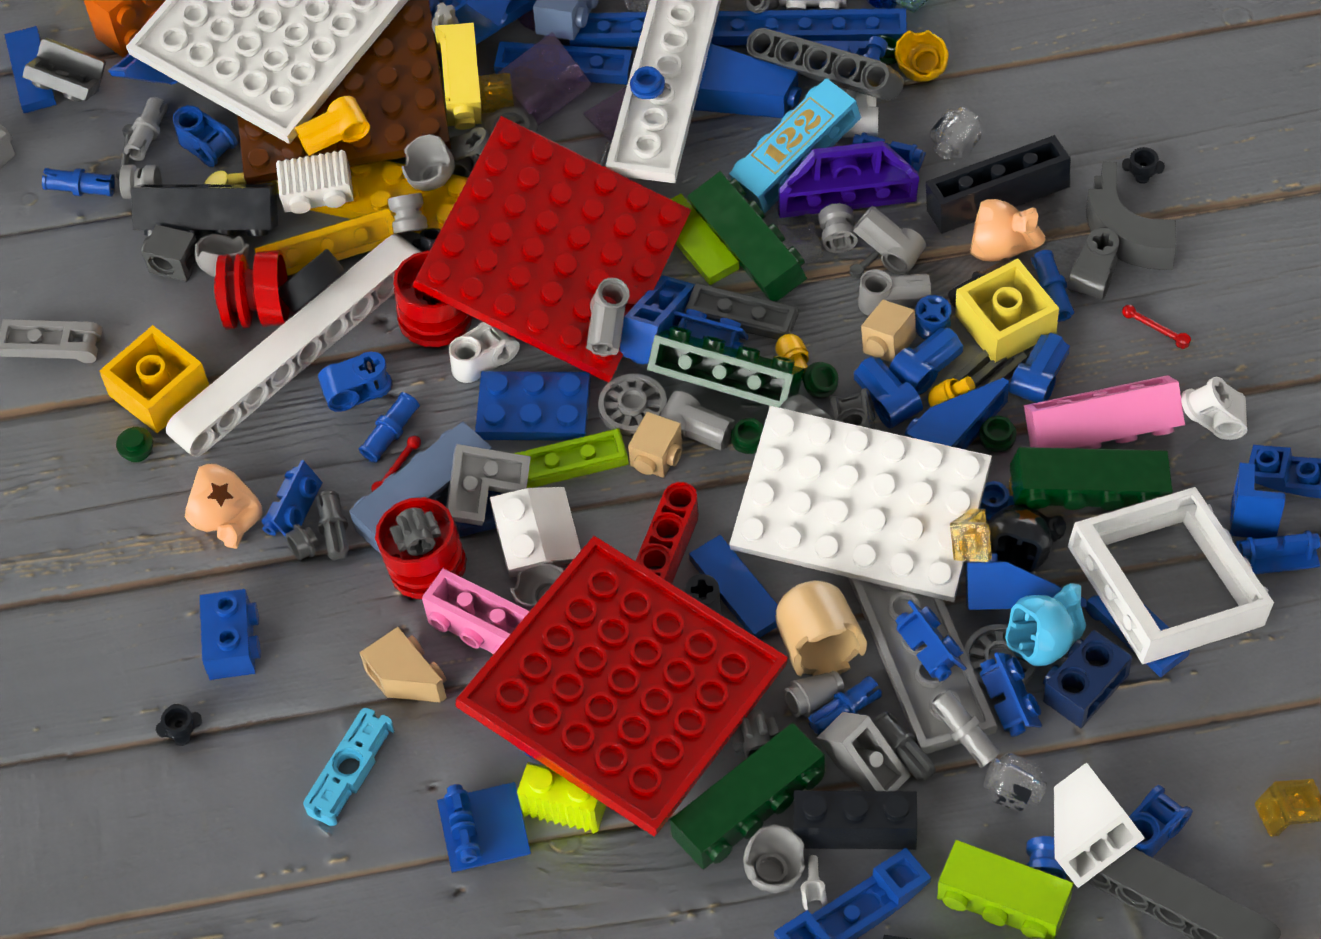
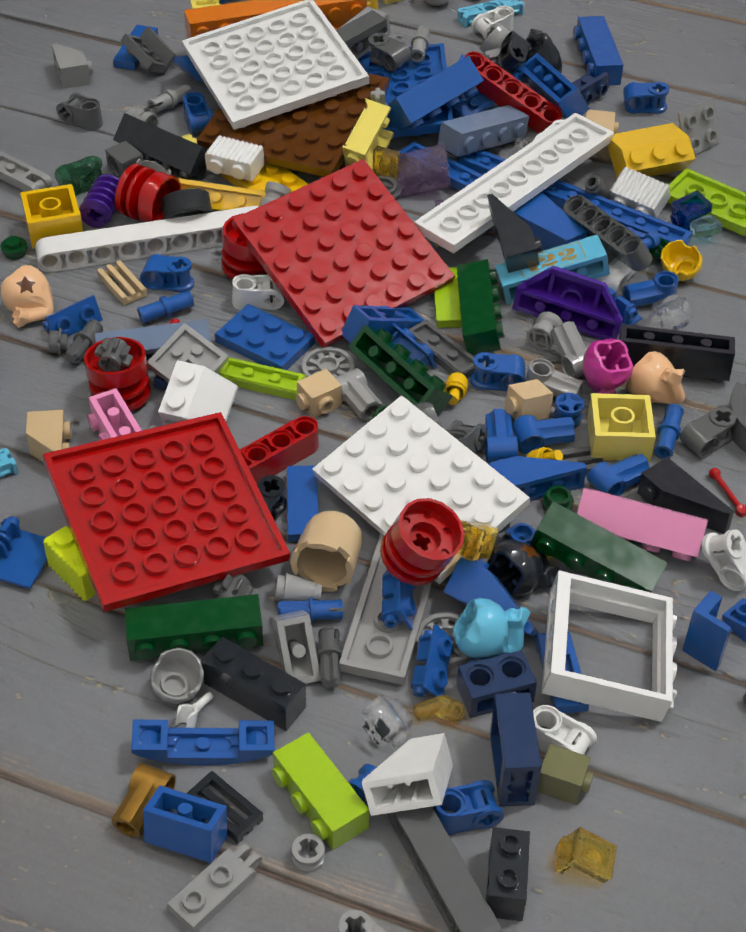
camera: 25 degrees right, 10 degrees down
blue pin [42,168,115,197] -> none
yellow piece [295,96,370,156] -> none
light grey hair [401,134,455,191] -> none
light grey piece [586,278,630,356] -> none
blue plate [630,66,665,100] -> none
dark green plate [802,362,839,399] -> none
light grey pin [930,689,1001,768] -> none
blue hinge [1235,530,1320,574] -> none
none -> clear green piece [54,156,103,196]
none -> dark grey piece [56,92,103,130]
none -> dark purple piece [79,174,119,228]
none -> tan tile [97,260,147,306]
none -> red wheel [380,498,465,585]
none -> clear yellow arm [413,695,466,722]
none -> blue piece [470,352,526,391]
none -> black brick [486,827,530,921]
none -> black slope [487,194,543,273]
none -> dark blue window [490,692,542,807]
none -> white piece [533,705,597,755]
none -> olive brick [537,744,594,805]
none -> dark pink piece [582,338,633,394]
none -> blue piece [623,271,679,307]
none -> black slope [637,457,734,534]

